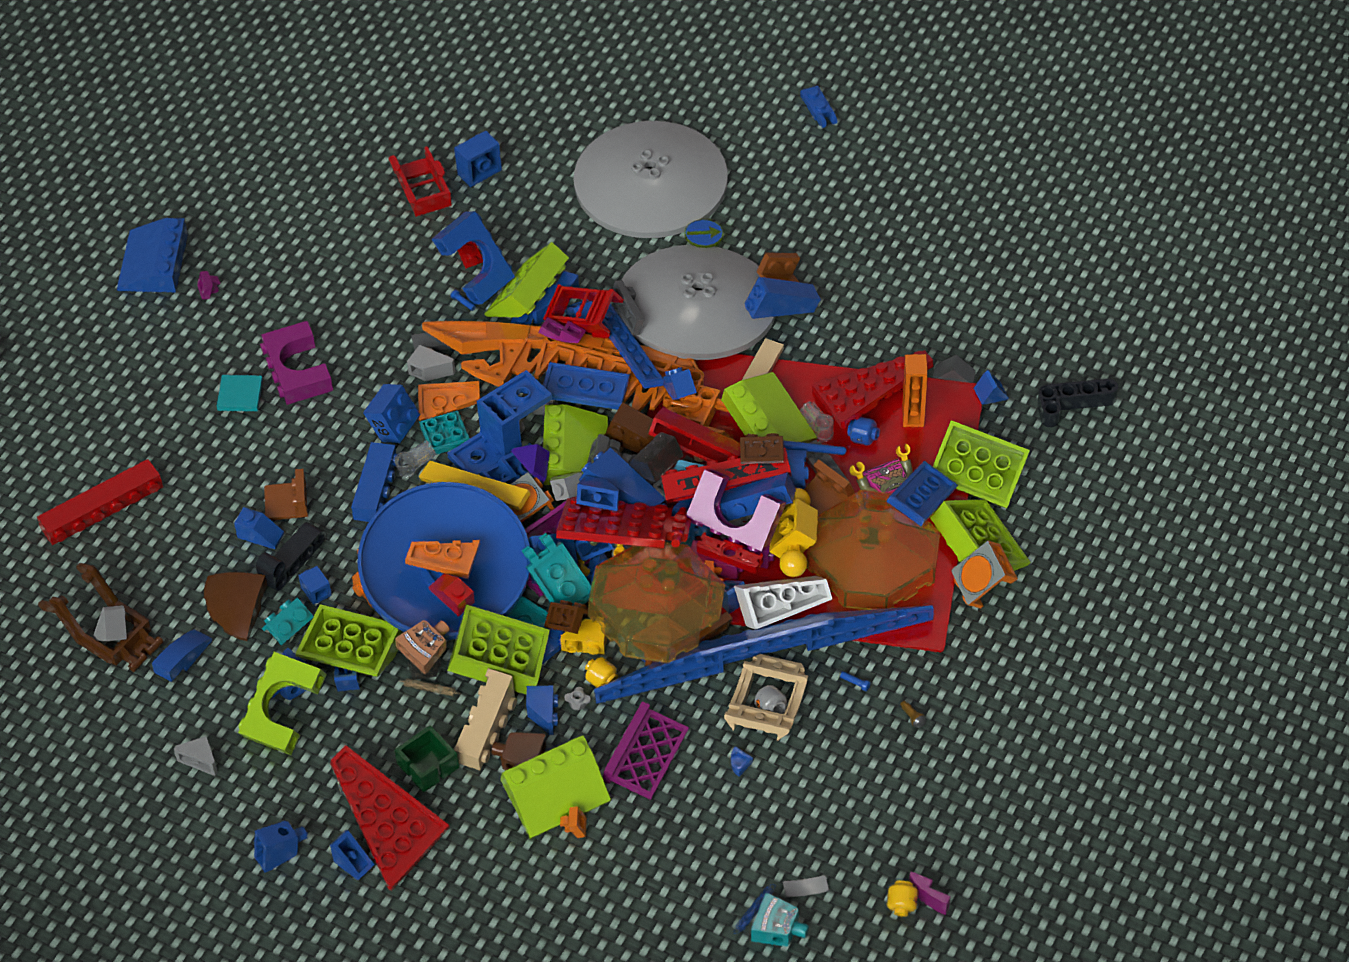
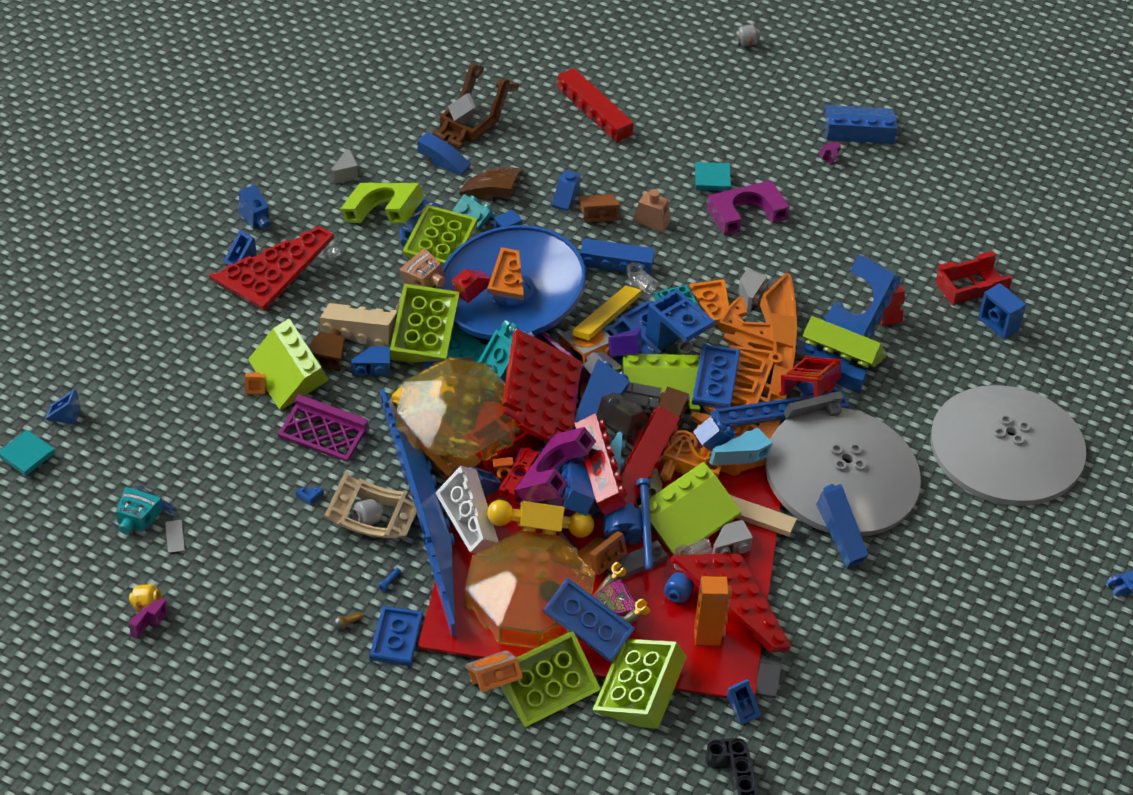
camera: 85 degrees right, 5 degrees down
black beam [256,522,326,591] -> none
blue brick [363,384,420,443] -> none
dark green piece [394,725,459,793] -> none
magenta slope [538,317,586,343] -> none
light grey plate [564,687,591,710] -> none
blue slope [576,476,619,511] -> none
blue piece [684,219,723,248] -> none
reddish brown bracket [740,433,785,464] -> none
dark orange bracket [756,253,800,282] -> none
none -> blue tile [369,606,423,666]
none -> nougat torso [633,189,671,232]
none -> medium azure slope [709,427,773,465]
none -> light grey slope [713,520,753,554]

